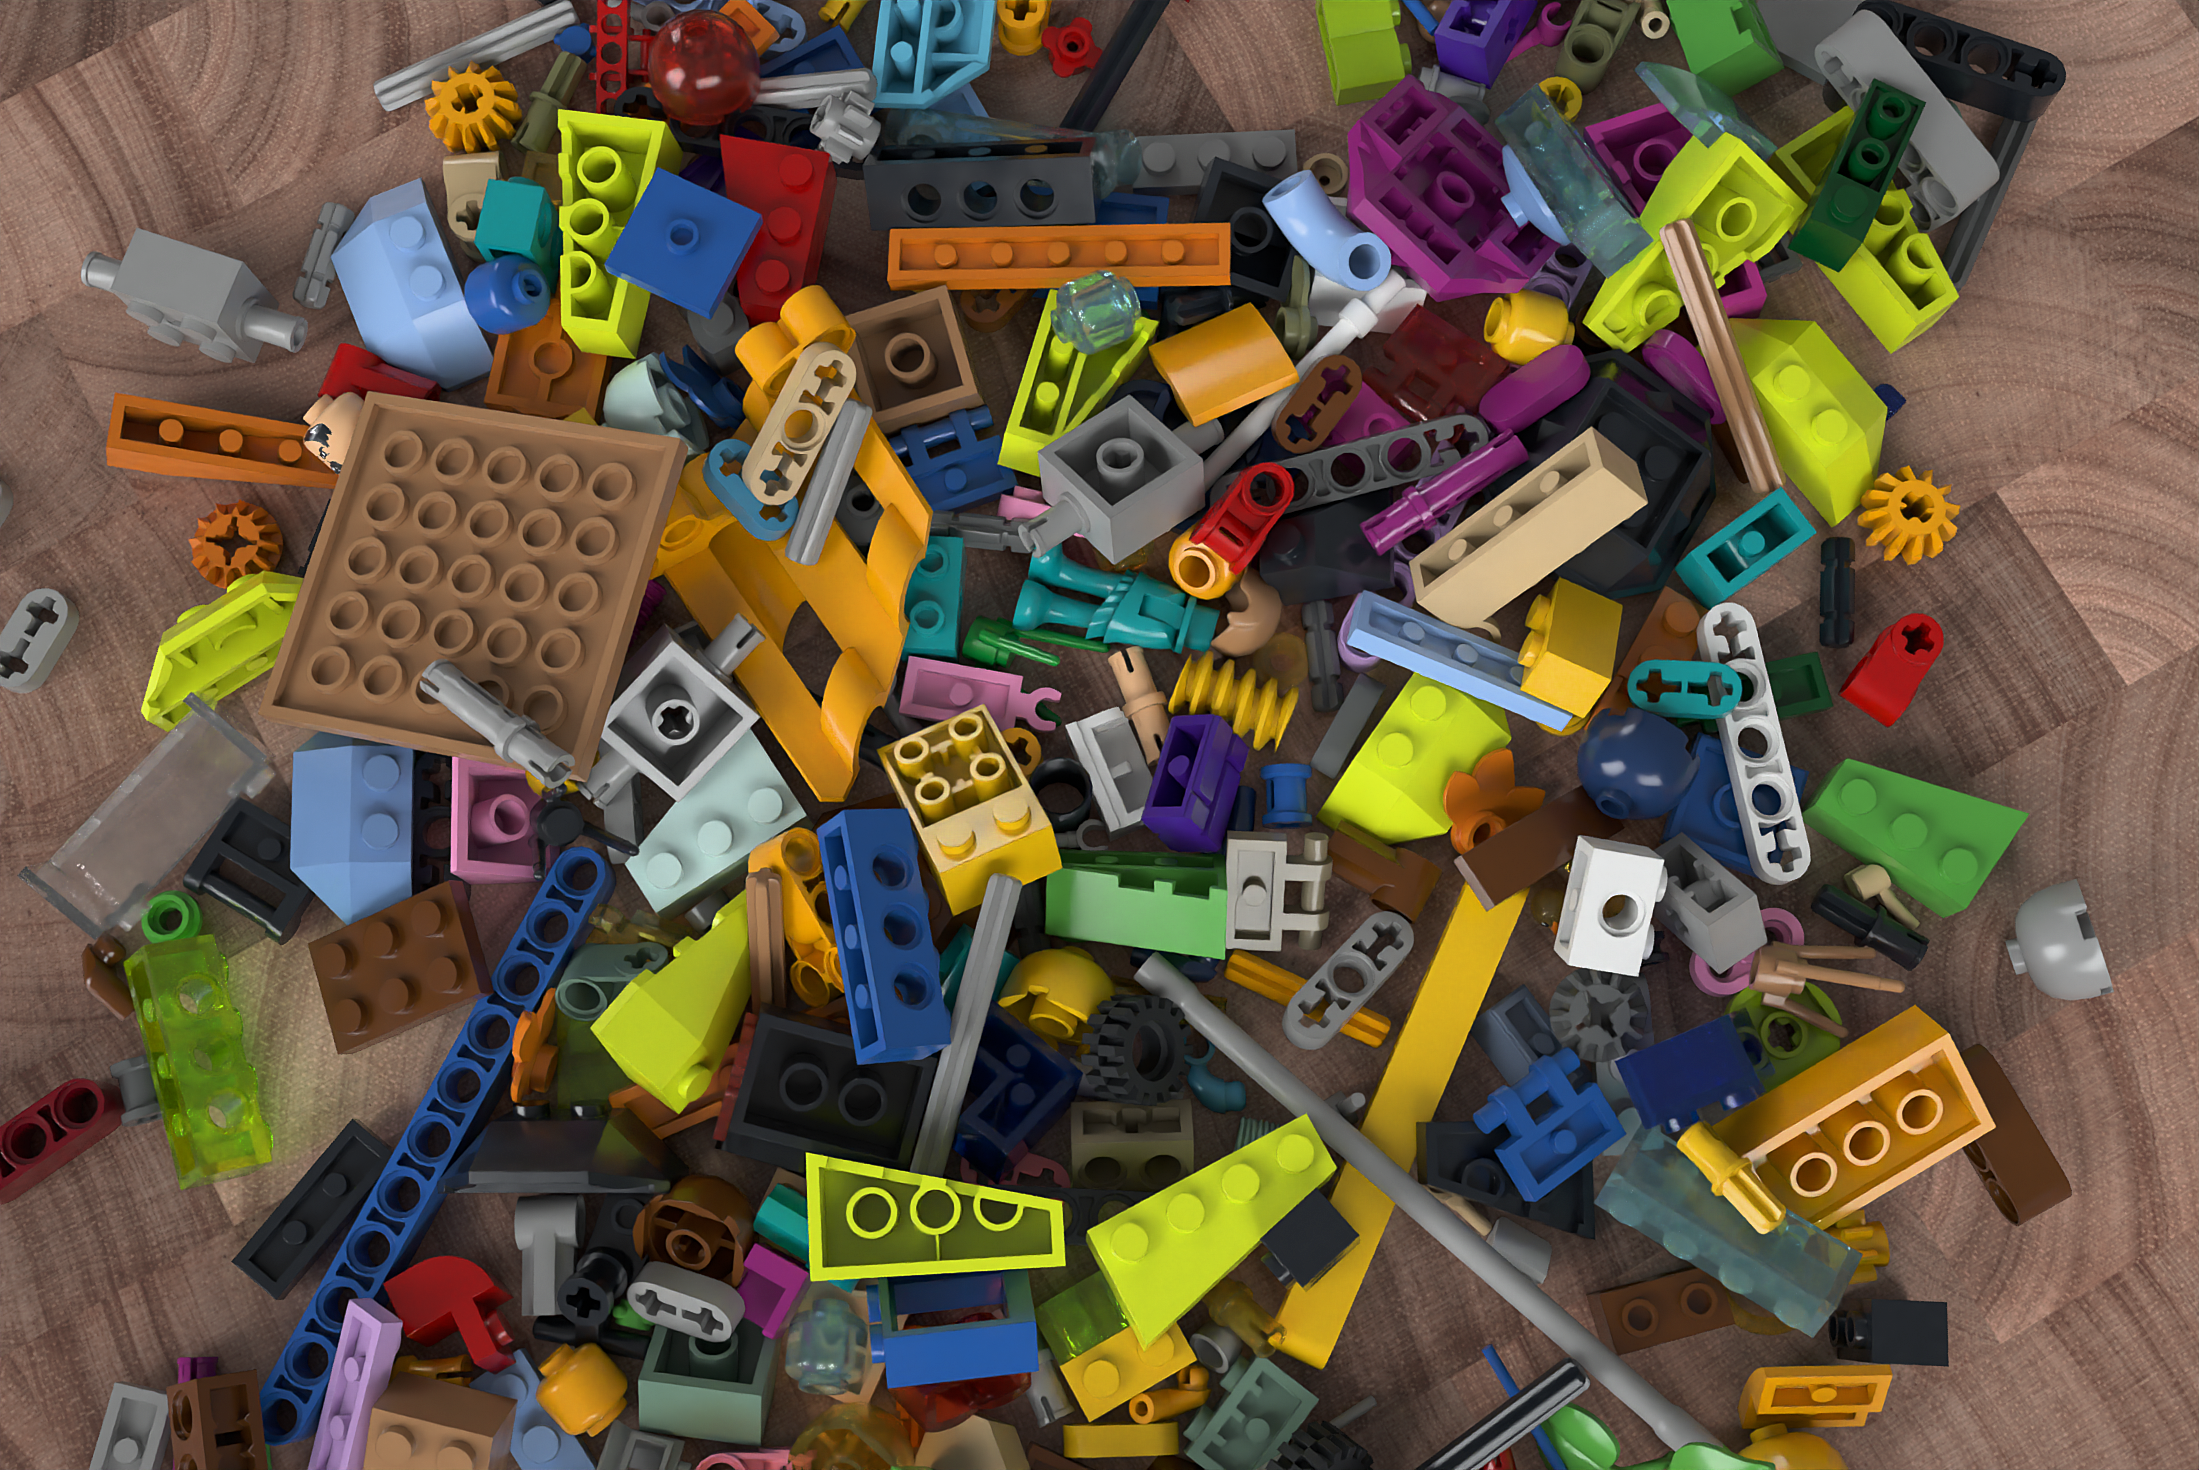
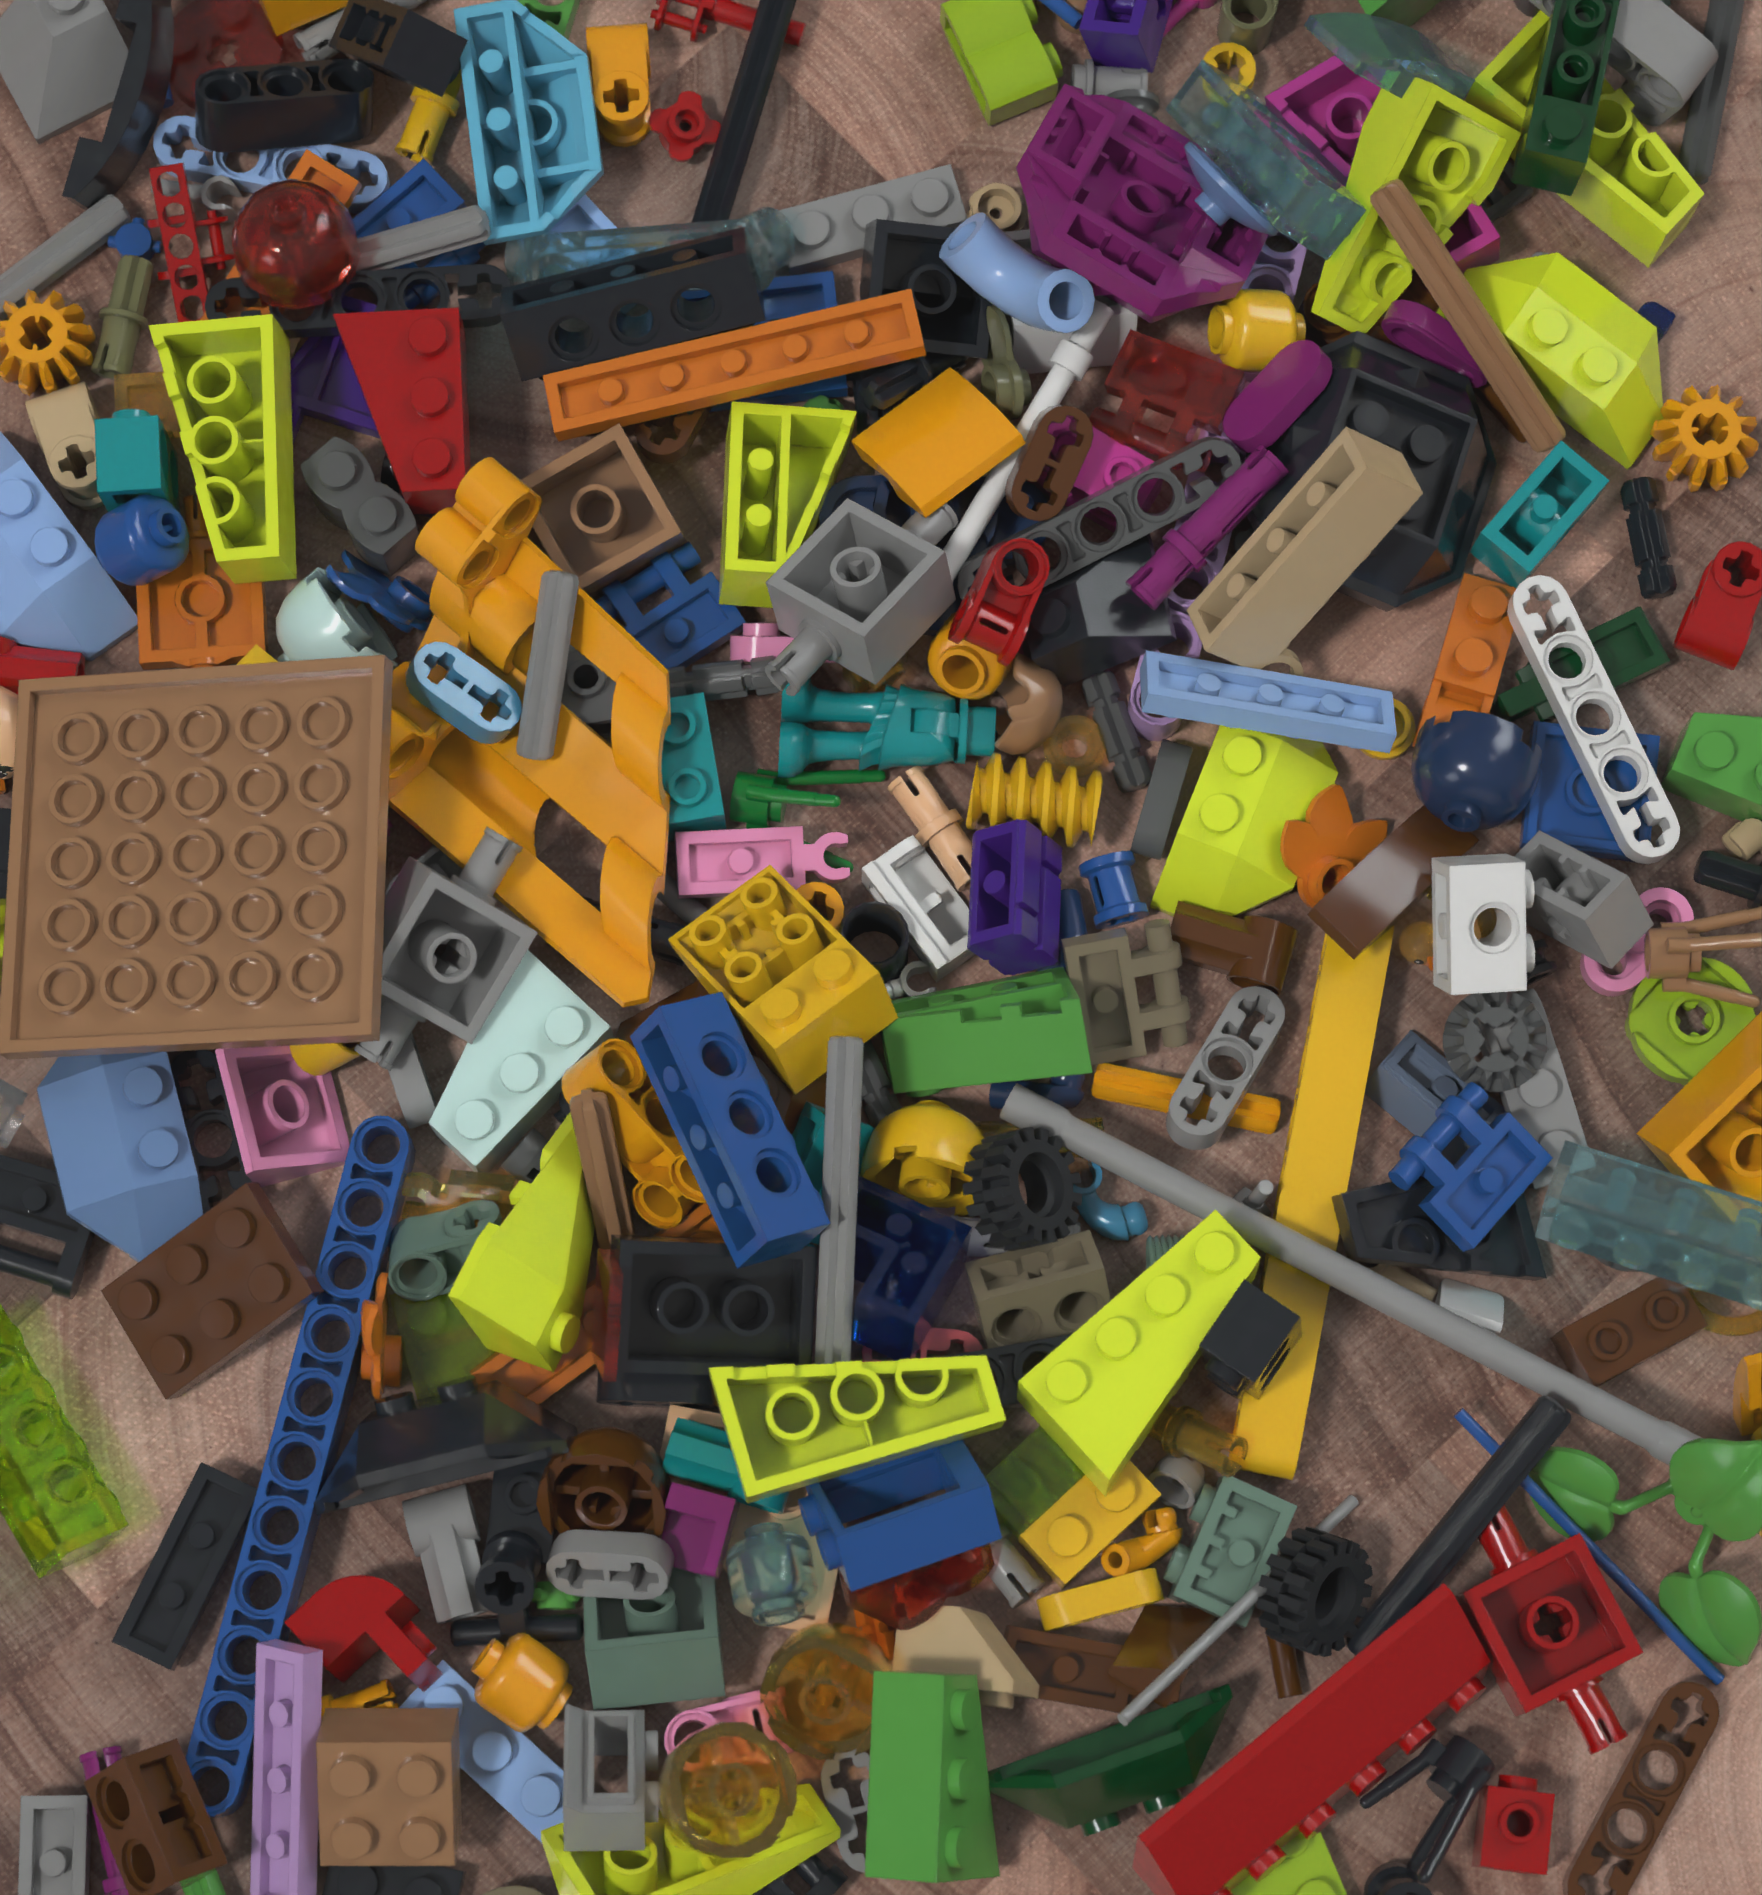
camera: 15 degrees left, 0 degrees up
light grey pin [420,659,575,788] -> none
black plant [528,783,640,881] -> none
blue plate [604,167,763,320] -> none
tan beam [742,342,856,505] -> none
light grey gear [810,90,881,164] -> none
clear light blue head [1050,269,1141,354] -> none
yellow brick [1518,577,1623,718] -> none
clear blue brick [1615,1007,1776,1134] -> none
teal beam [1627,659,1742,719] -> none
yellow axle [1676,1120,1786,1234] -> none

